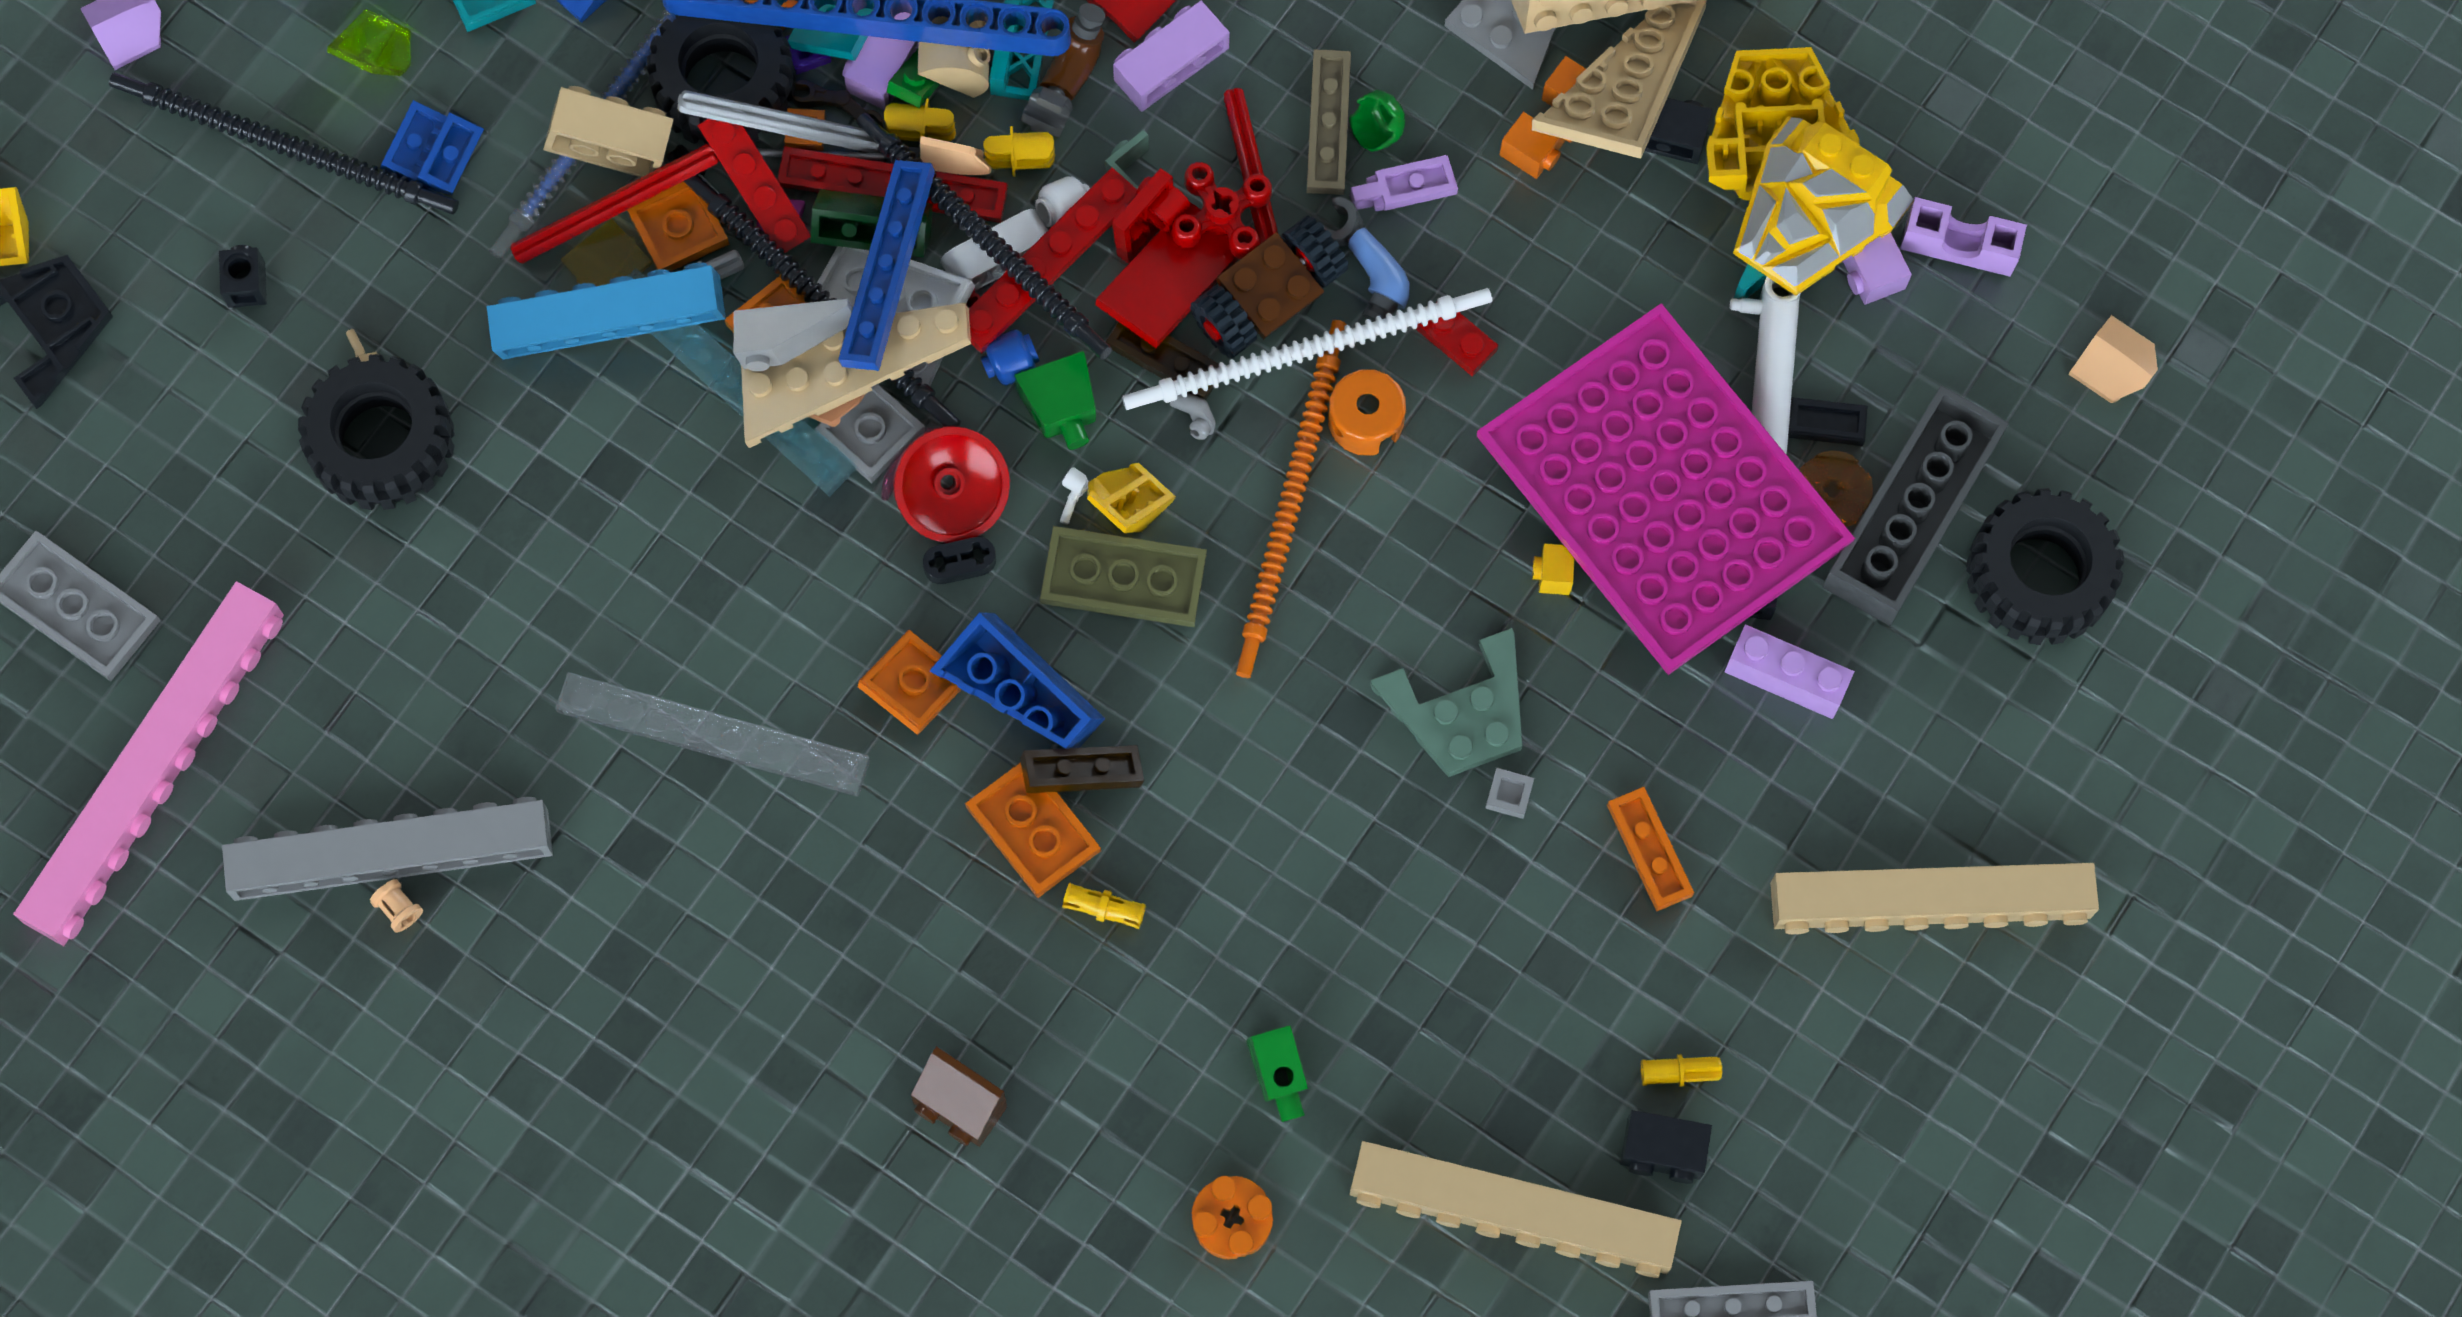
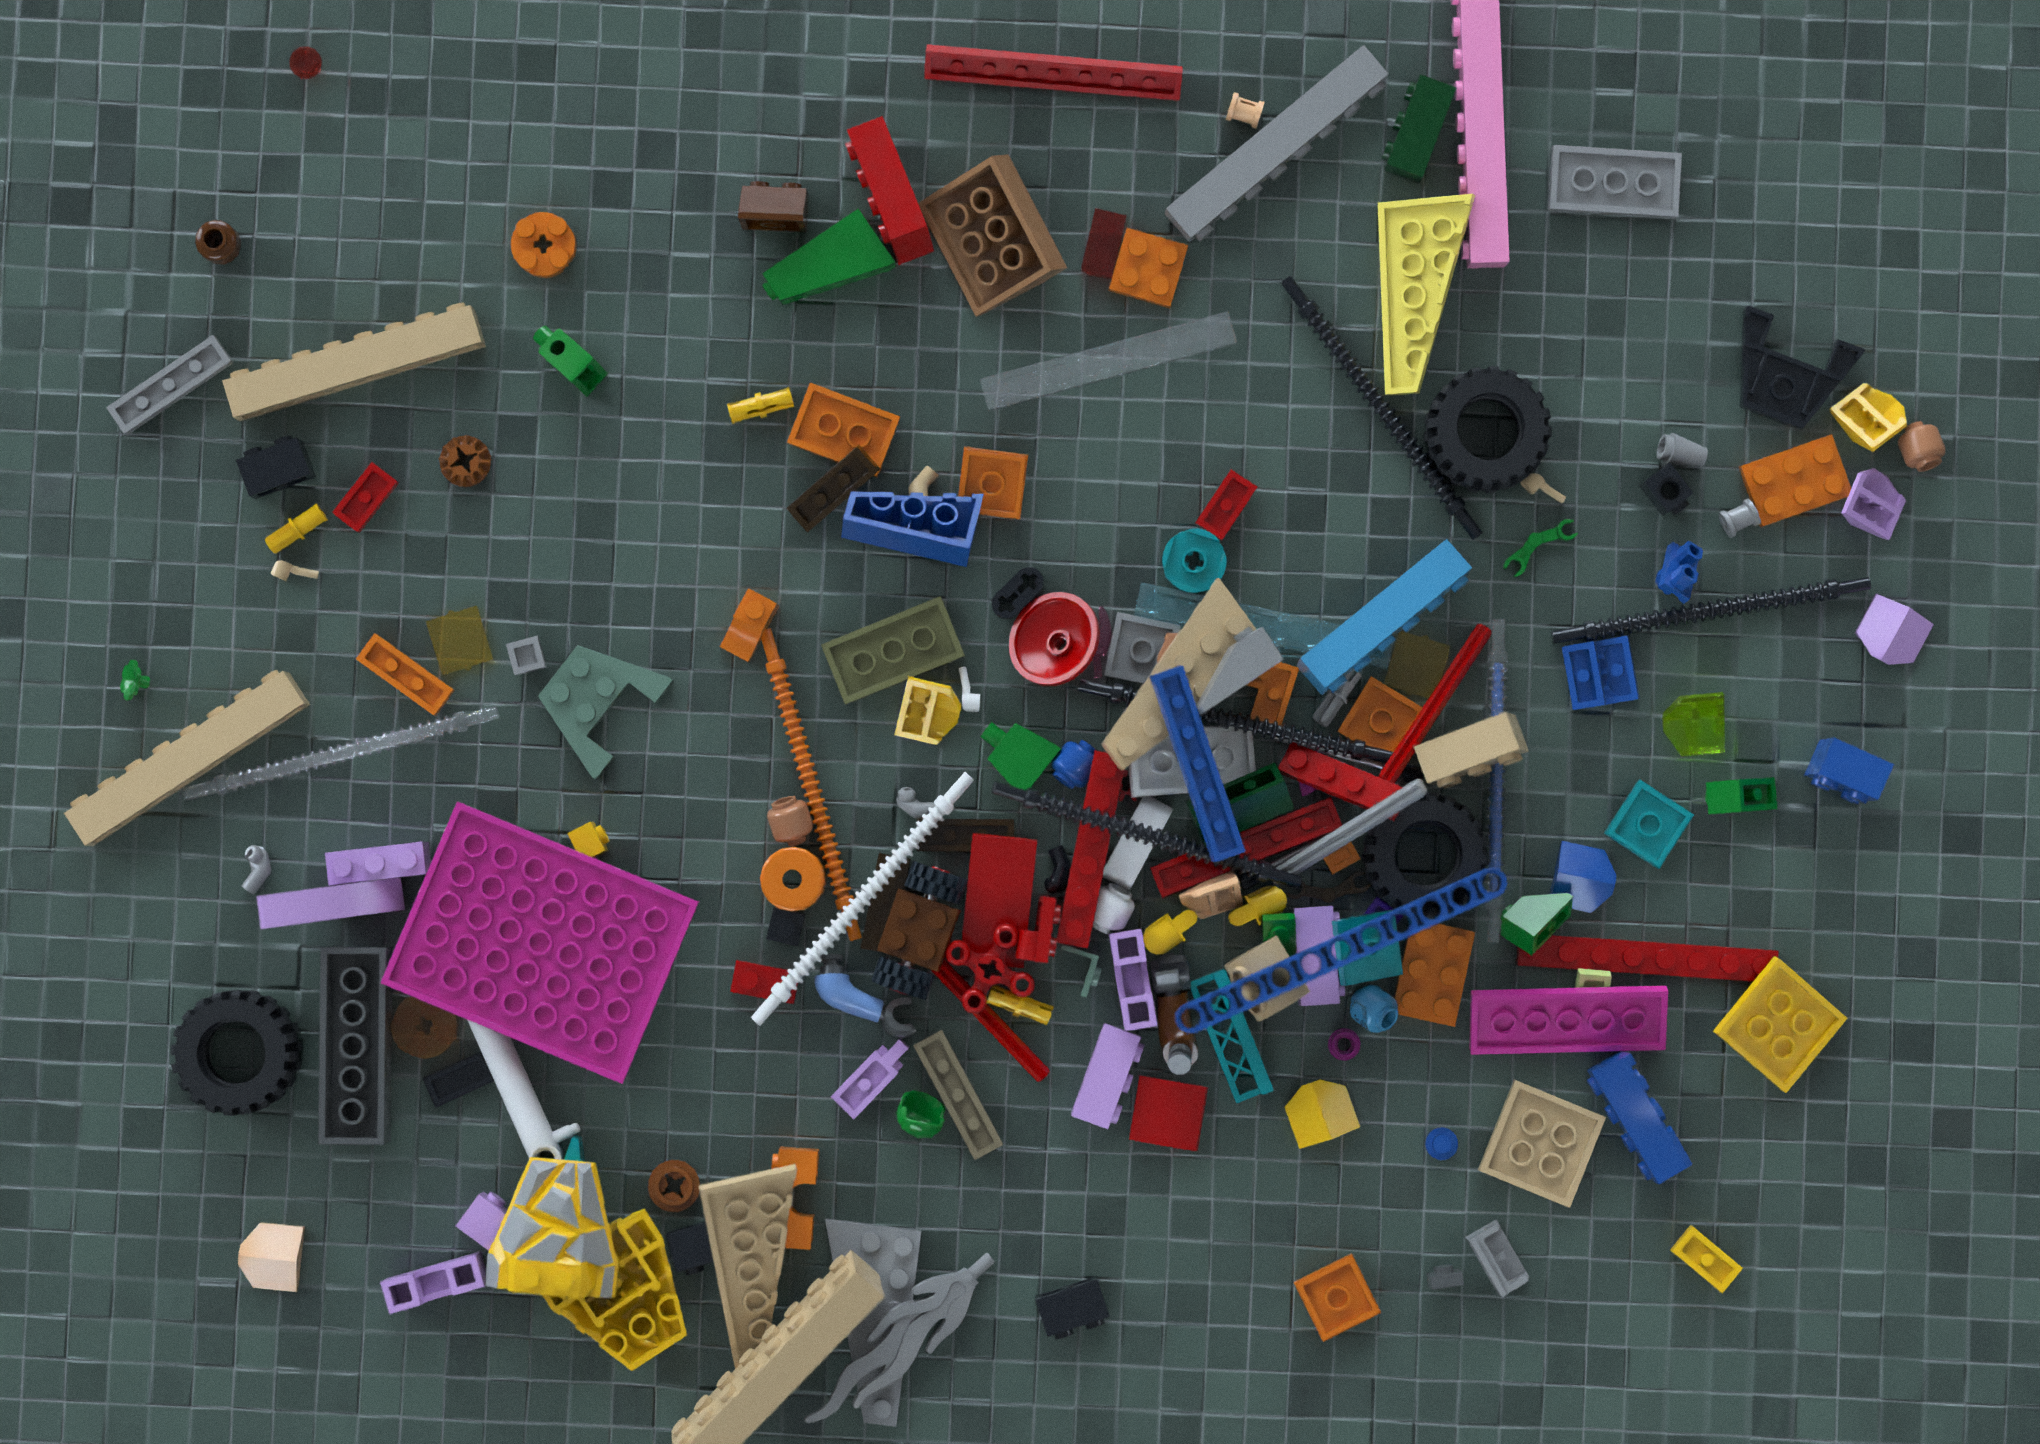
camera: 150 degrees right, 15 degrees up
none -> green plant [120,660,150,701]
none -> clear hose [182,706,499,801]
none -> light grey arm [241,845,271,895]
none -> lavender slope [257,878,405,929]
none -> tan hand [271,560,319,581]
none -> red plate [332,462,399,533]
none -> clear yellow piece [426,606,494,675]
none -> dark orange gear [439,435,491,487]
none -> dark orange gear [648,1159,701,1212]
none -> orange arch [720,588,779,663]
none -> green slope [762,209,896,305]
none -> black plate [766,907,806,946]
none -> nougat head [767,796,814,846]
none -> red wedge [845,116,934,265]
none -> dark brown tile [861,853,911,953]
none -> tan arm [909,465,939,496]
none -> medium nougat slope [918,154,1067,317]
none -> red plate [924,44,1183,101]
none -> yellow pin [987,984,1054,1026]
none -> black arm [1044,845,1071,894]
none -> clear red plate [1081,208,1127,280]
none -> lavender arch [1108,928,1157,1031]
none -> orange plate [1109,228,1188,308]
none -> teal plate [1162,528,1227,594]
none -> red plate [1195,469,1257,541]
none -> black hose [1281,276,1483,540]
none -> light yellow wing [1378,194,1475,396]
none -> dark green brick [1381,74,1456,183]
none -> green piece [1503,519,1578,578]
none -> blue hips [1655,541,1703,604]
none -> light grey cone [1657,433,1708,466]
none -> light grey bush [1718,498,1761,538]
none -> orange plate [1739,434,1851,528]
none -> lavender slope [1841,468,1906,540]

